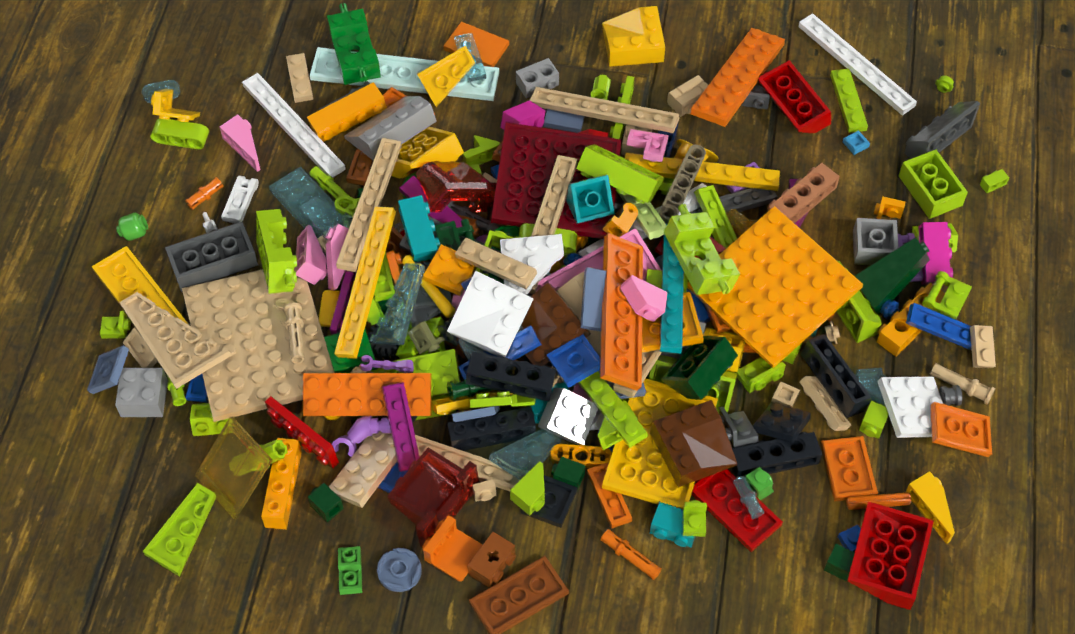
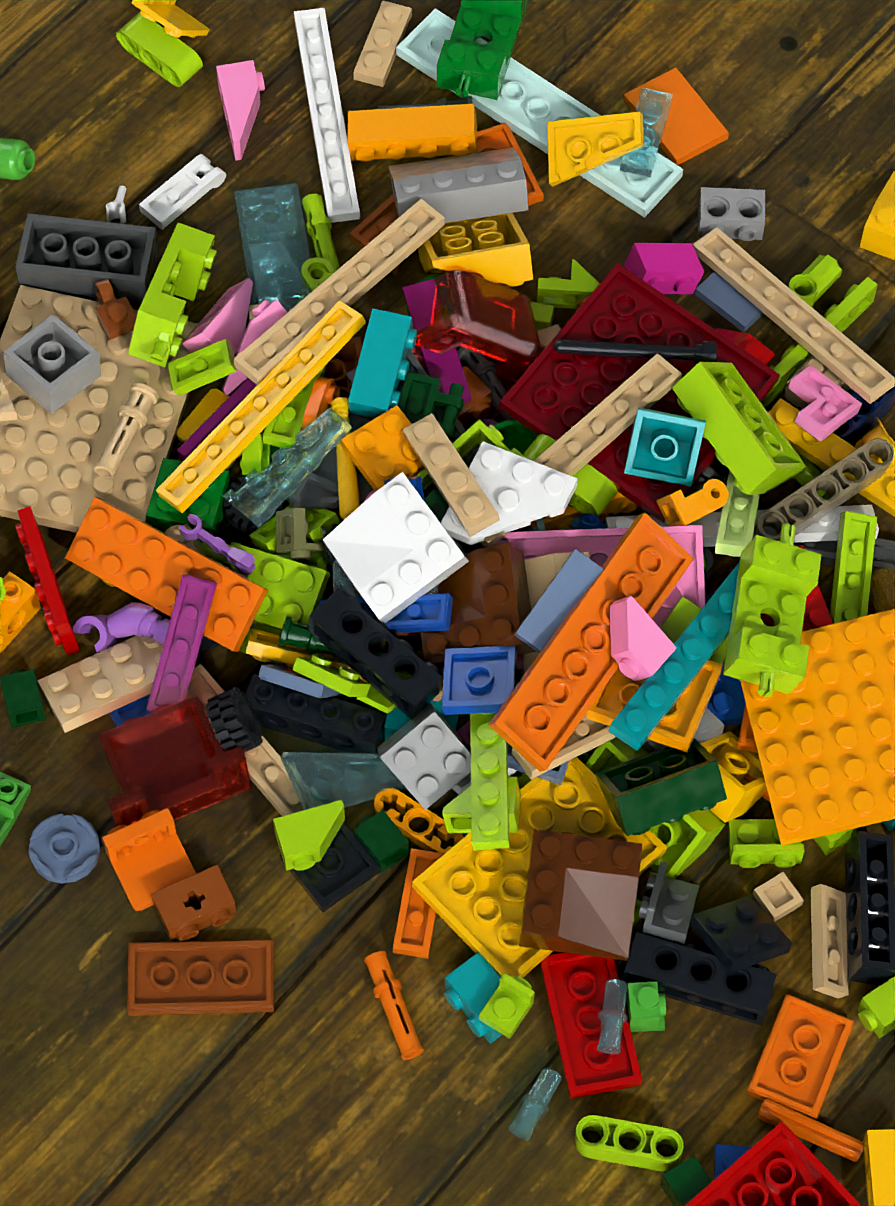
camera: 30 degrees right, 5 degrees up
orange pin [185,177,224,210] -> none
tan plate [472,479,496,502] -> none
none -> light grey brick [3,314,101,414]
none -> dark orange plate [95,279,137,340]
none -> lime plate [168,339,237,396]
none -> black tyre [206,687,263,757]
none -> clear light blue axle [508,1068,562,1141]
none -> black piece [554,340,717,364]
none -> lime beam [575,1115,684,1172]

